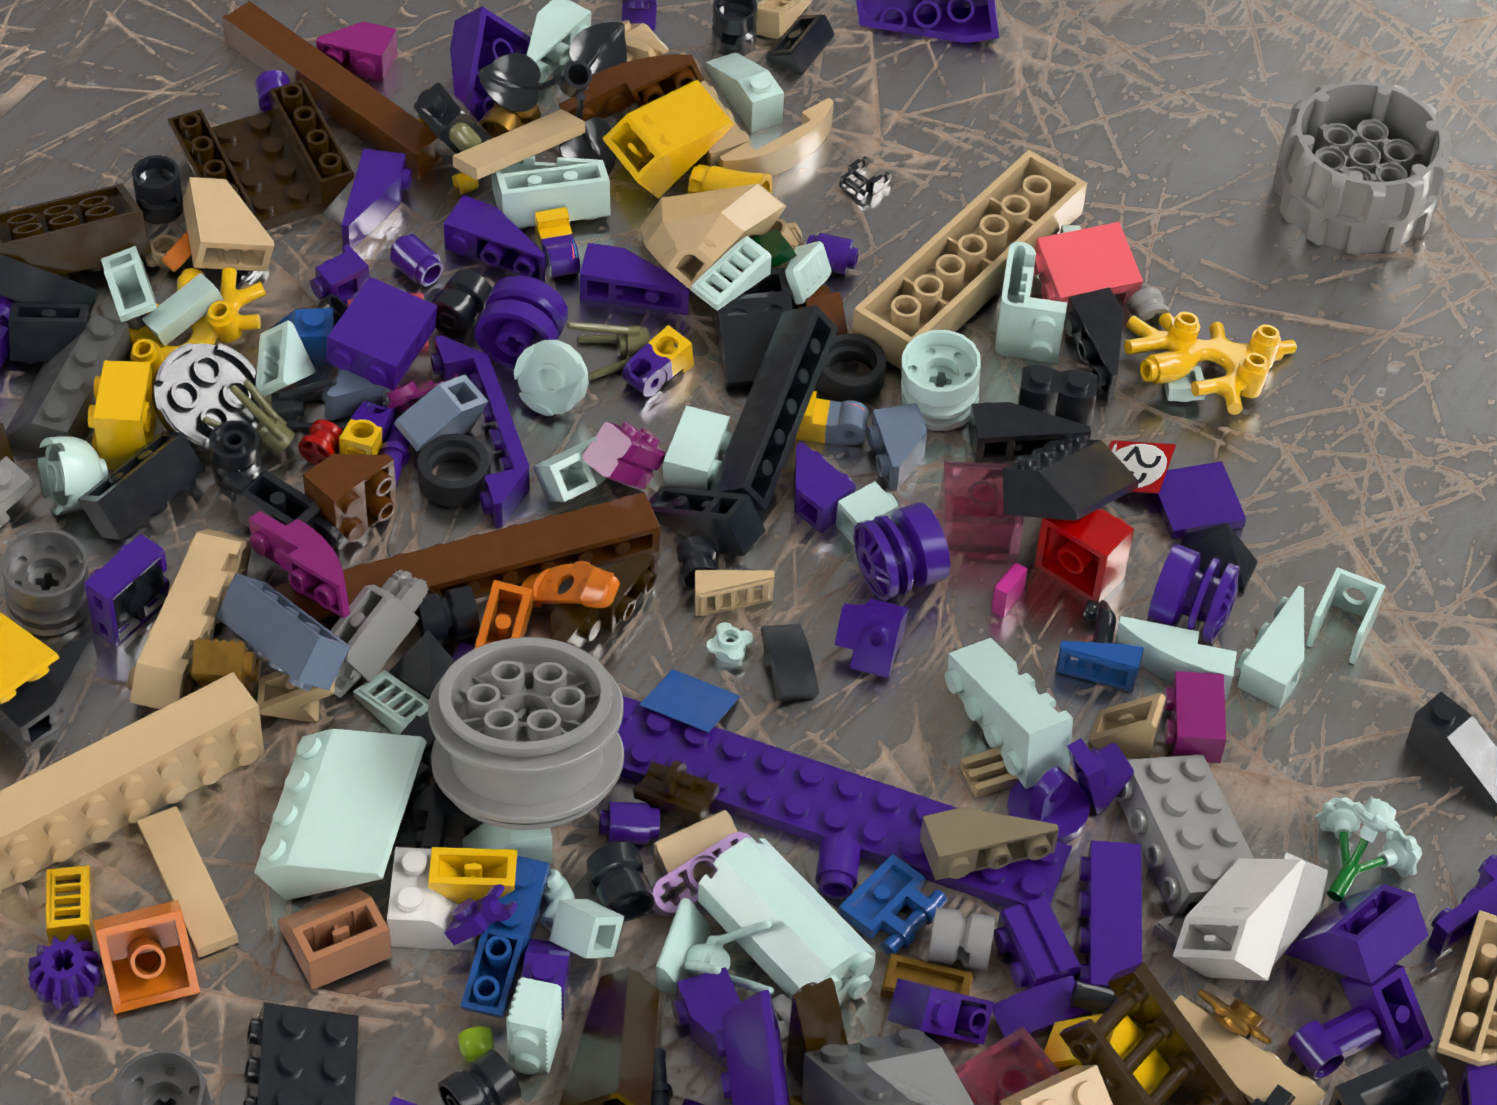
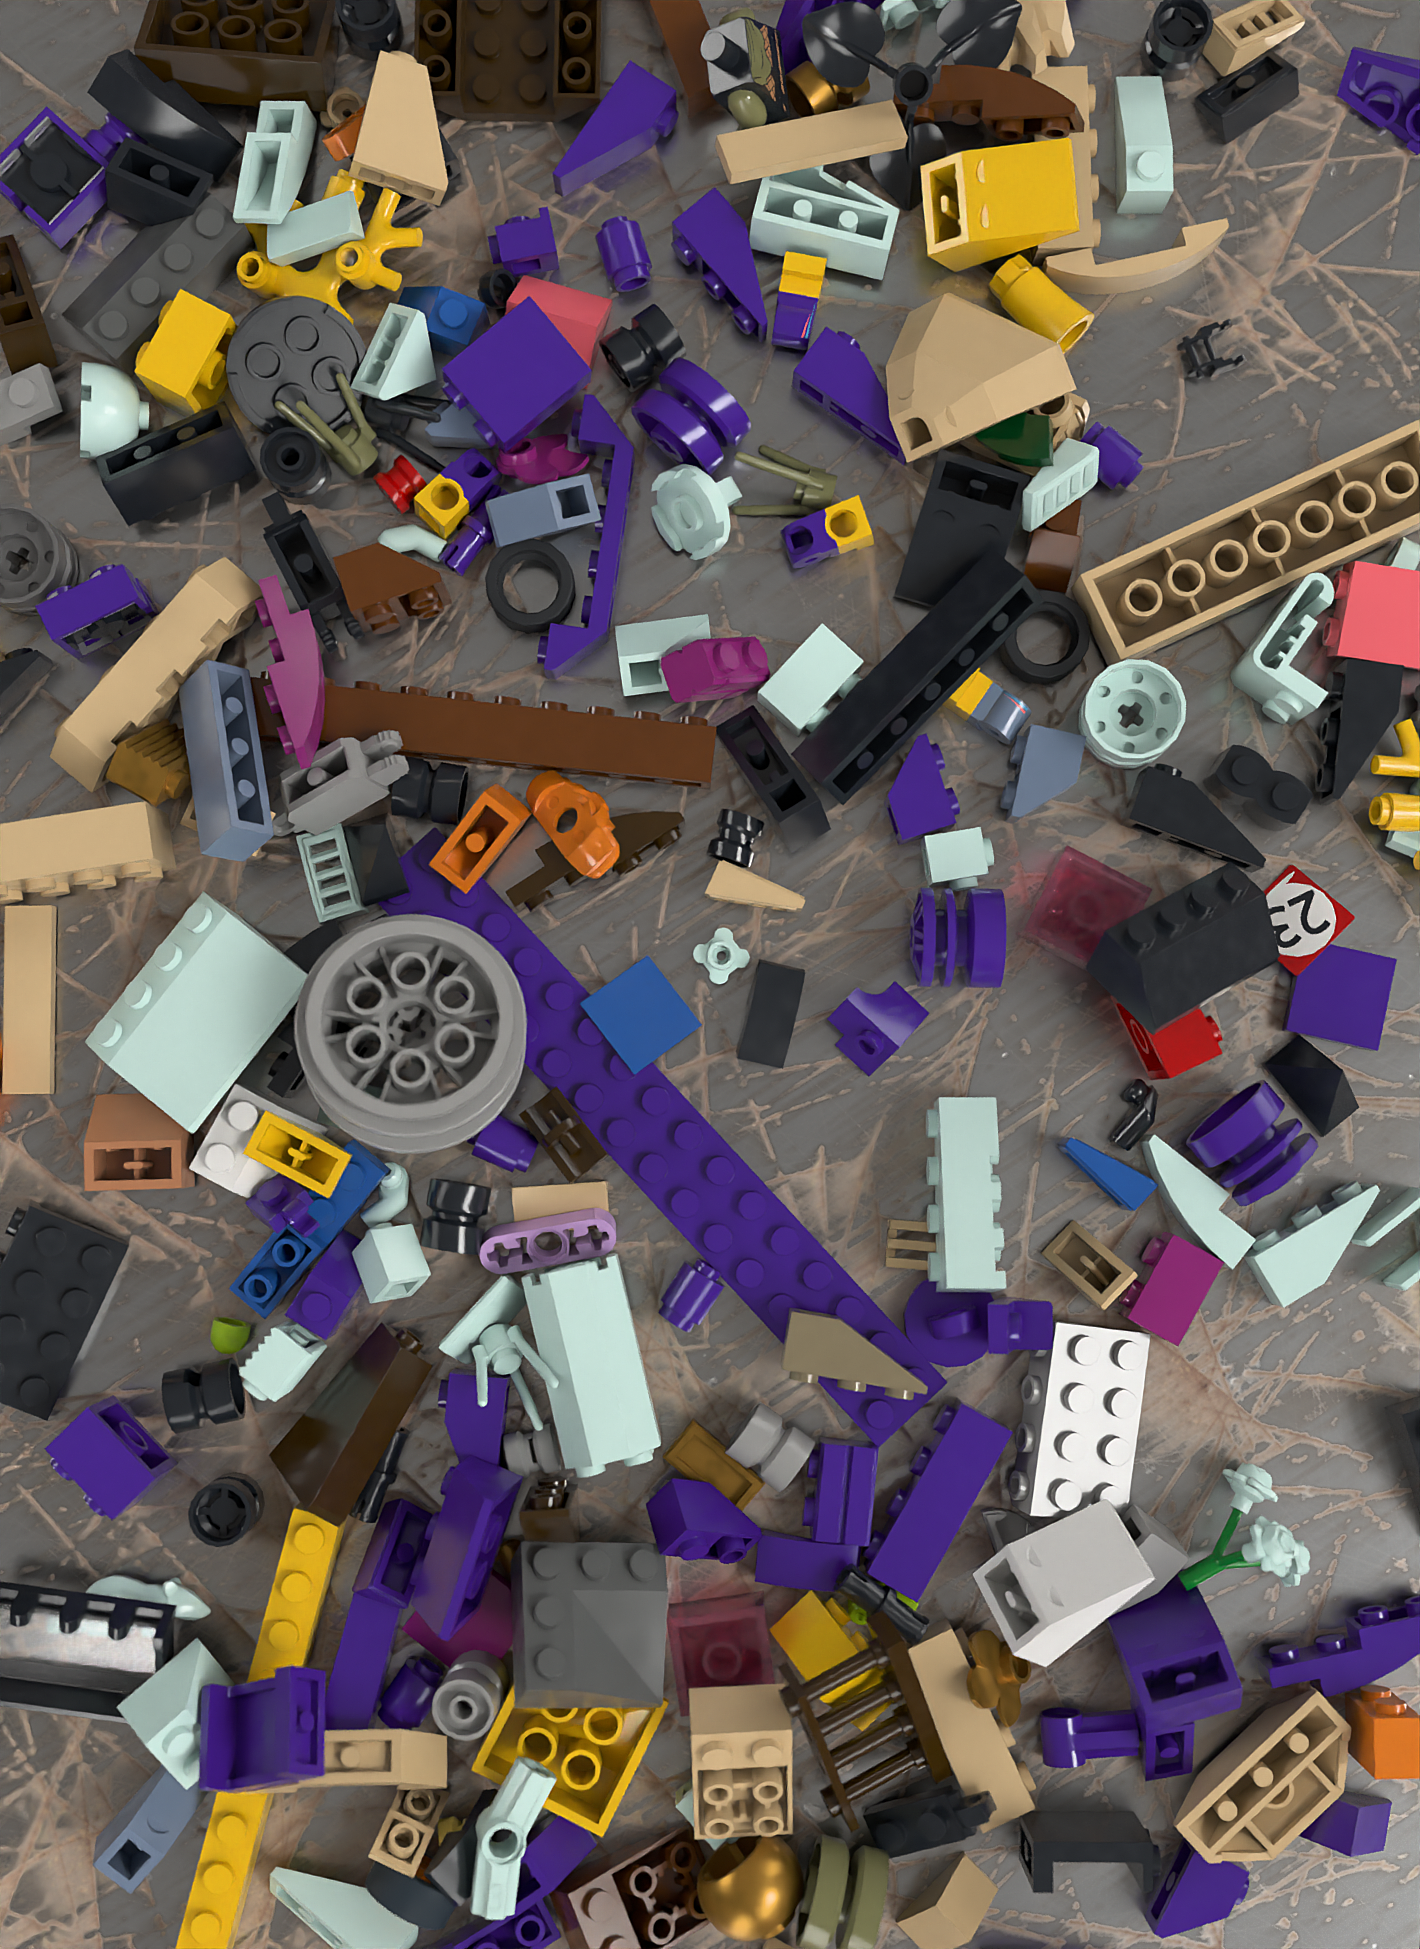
camera: 25 degrees right, 35 degrees up
light aqua slope [691,236,771,311] -> none
blue plate [838,854,947,956] -> none
dark pink tile [991,563,1028,618] -> none

